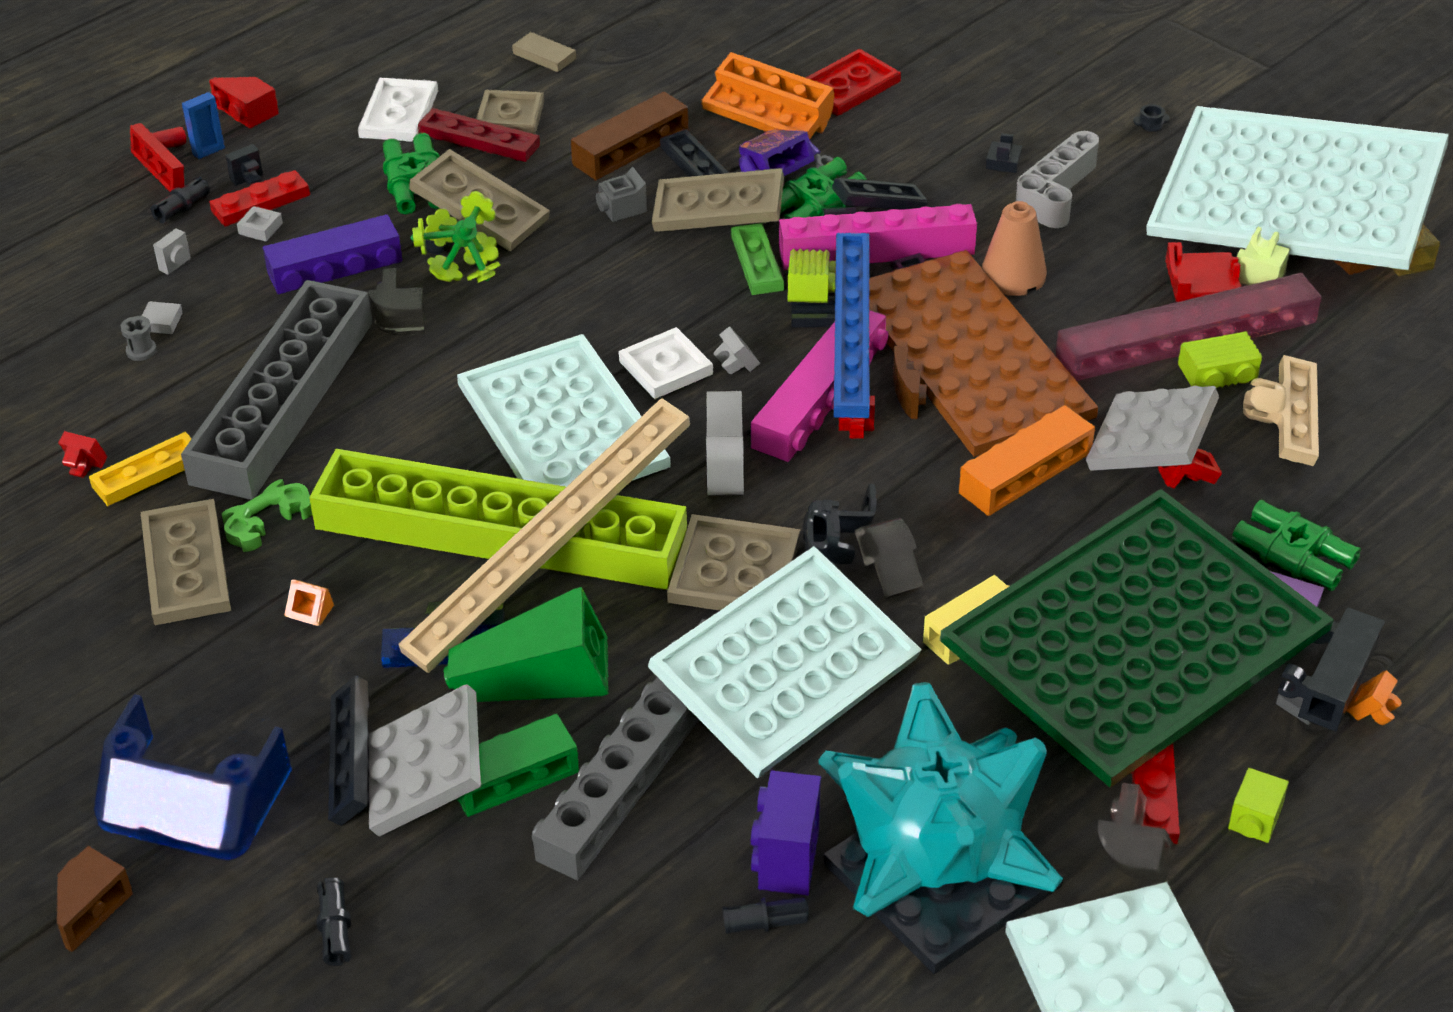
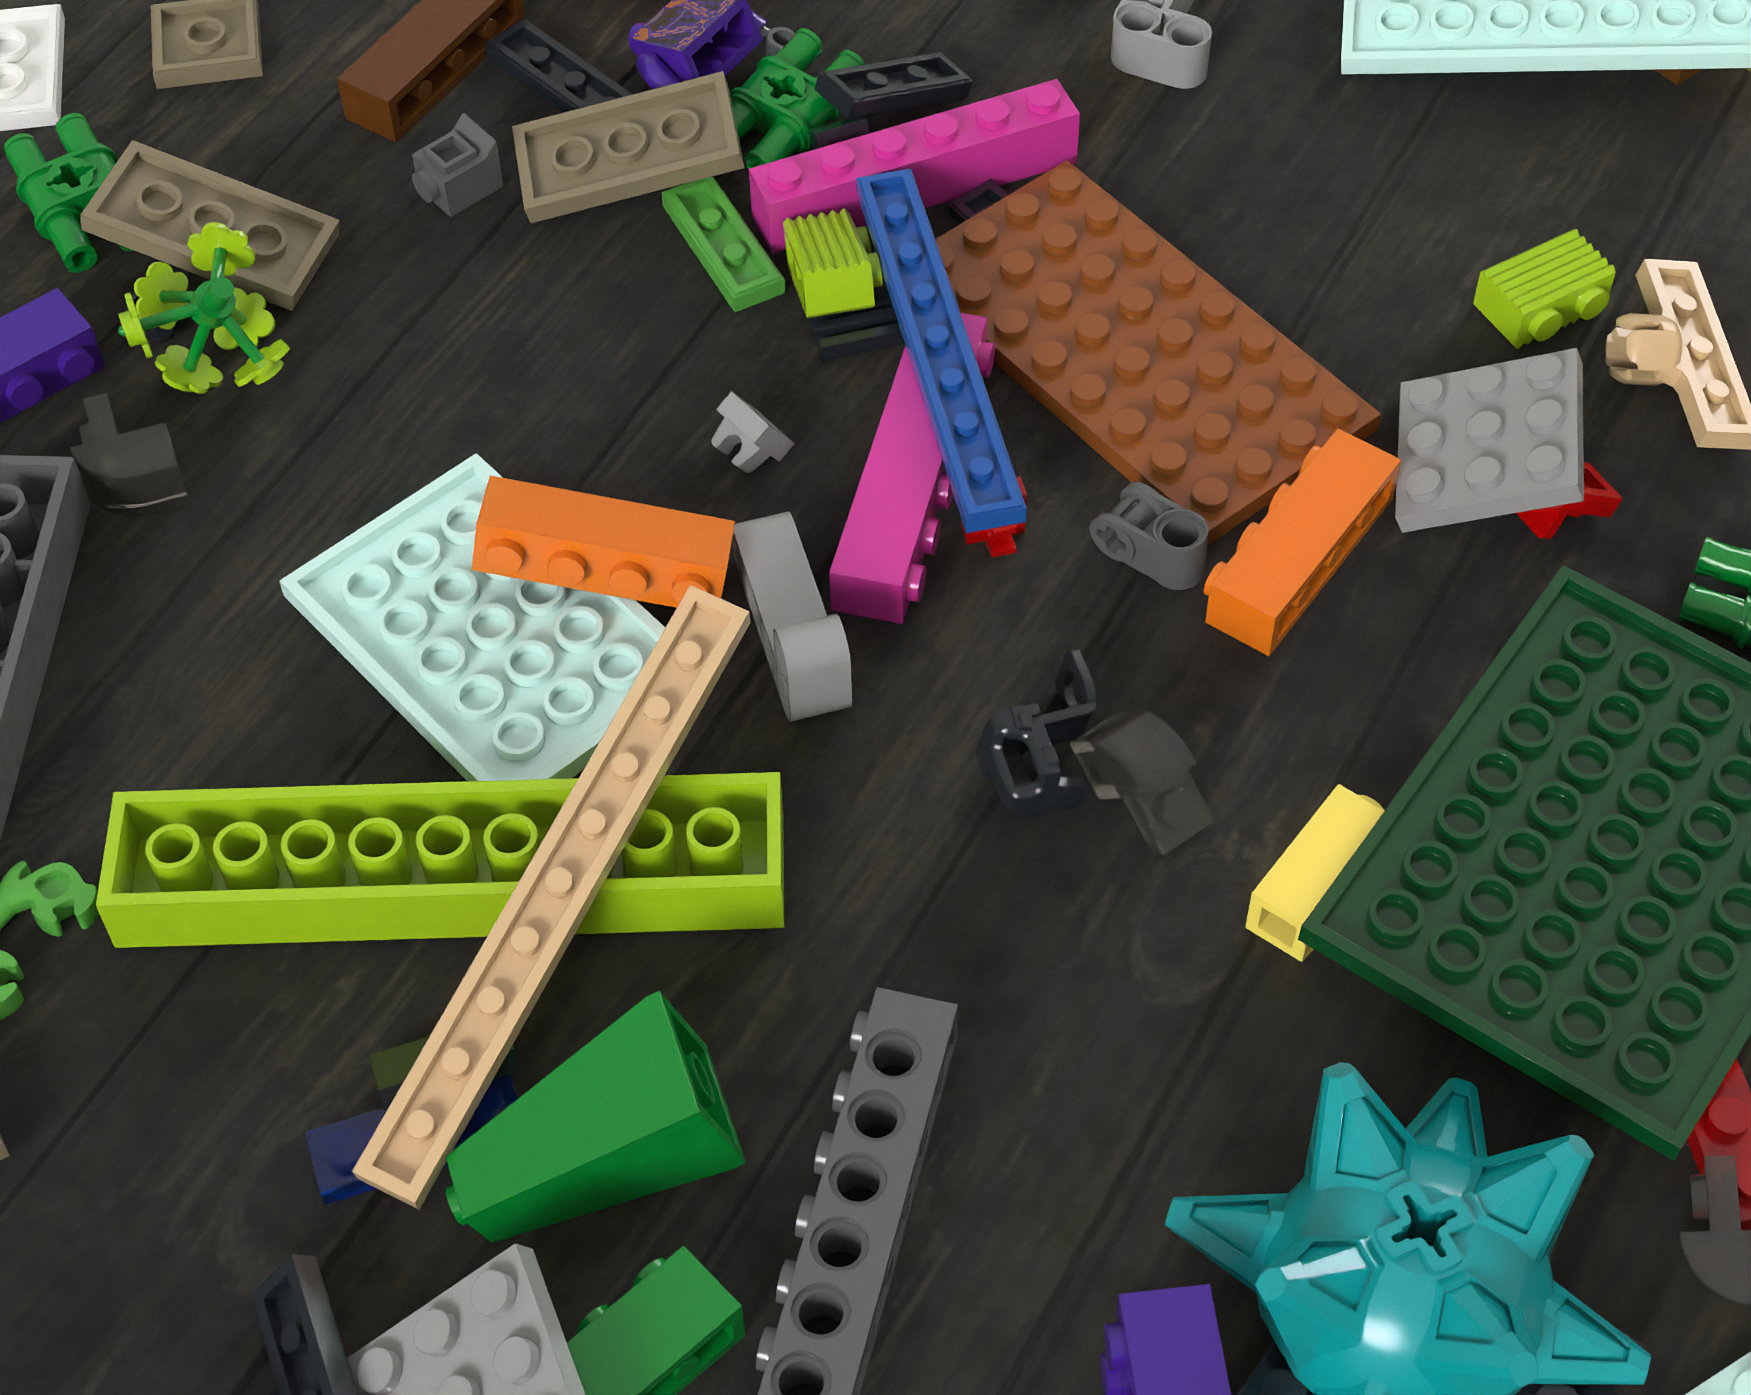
camera: 15 degrees left, 10 degrees up
slope [284,579,334,626] -> none
dark red plate [418,108,540,162] -> none
white plate [619,327,713,399] -> none
light aqua plate [648,546,922,779] -> none
dark tan plate [667,514,800,610] -> none
reddish brown slope [893,346,927,419] -> none
nougat cone [981,201,1047,296] -> none
clear pink brick [1055,273,1322,381] -> none
red piece [1165,242,1243,302] -> none
yellowish green brick [1237,227,1290,293] -> none
none -> orange brick [472,475,735,608]
none -> dark grey piece [1089,482,1208,590]

